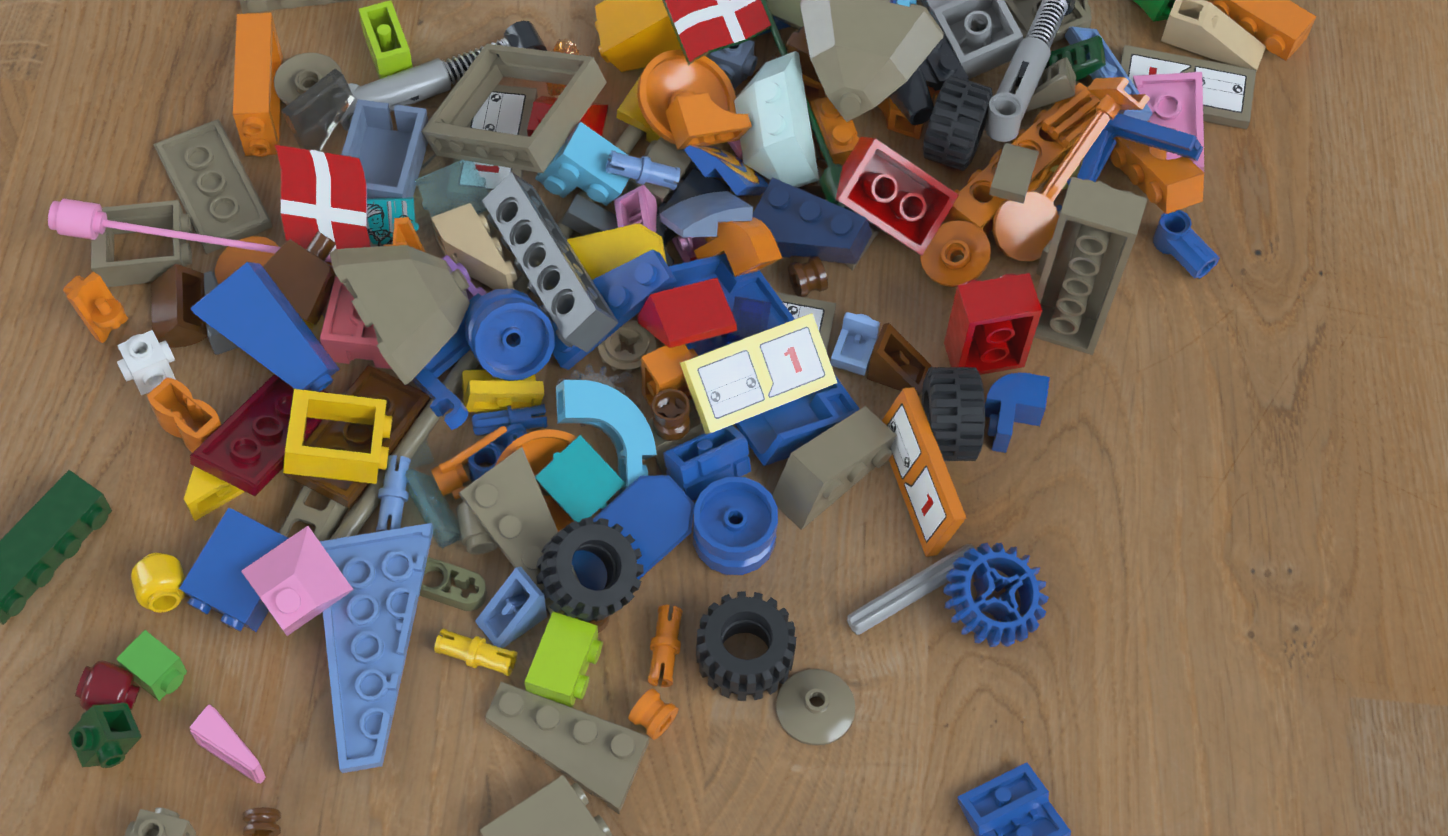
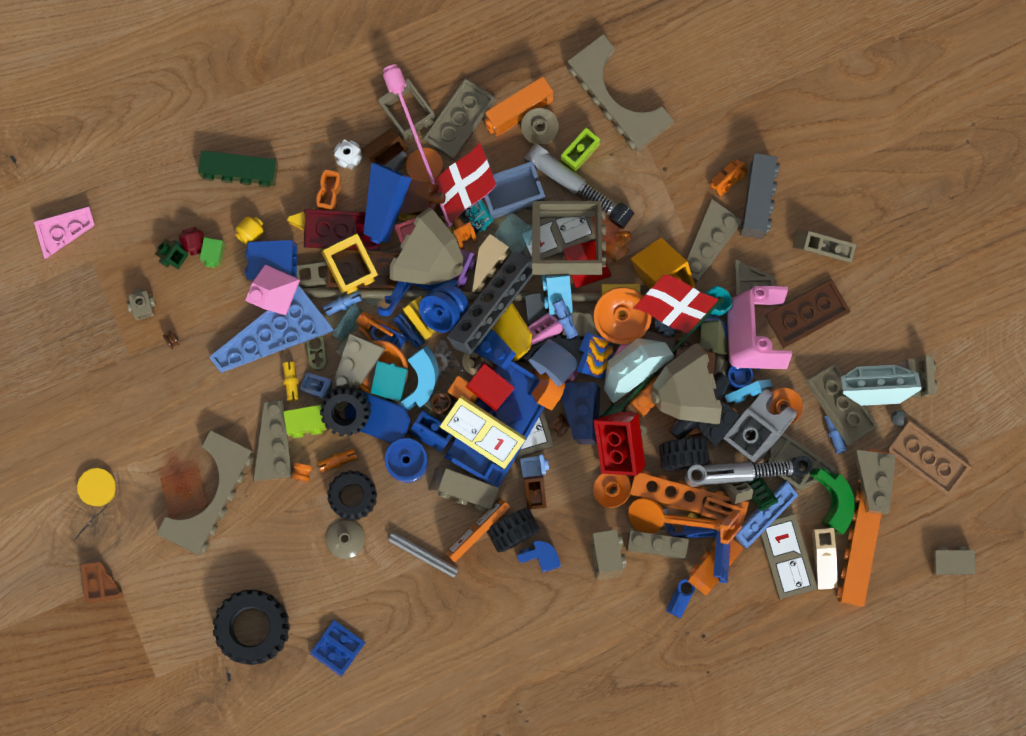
camera: 70 degrees right, 20 degrees up
orange hips [63,272,128,344] -> none
bright pink slope [189,704,266,784] -> none
clear smoke wing [281,69,354,152] -> none
orange arch [665,91,752,150] -> none
blue gear [943,542,1049,647] -> none
red brick [944,273,1042,375] -> none
dark tan slope [989,143,1039,204] -> none
bright pink wing [1133,72,1204,172] -> none

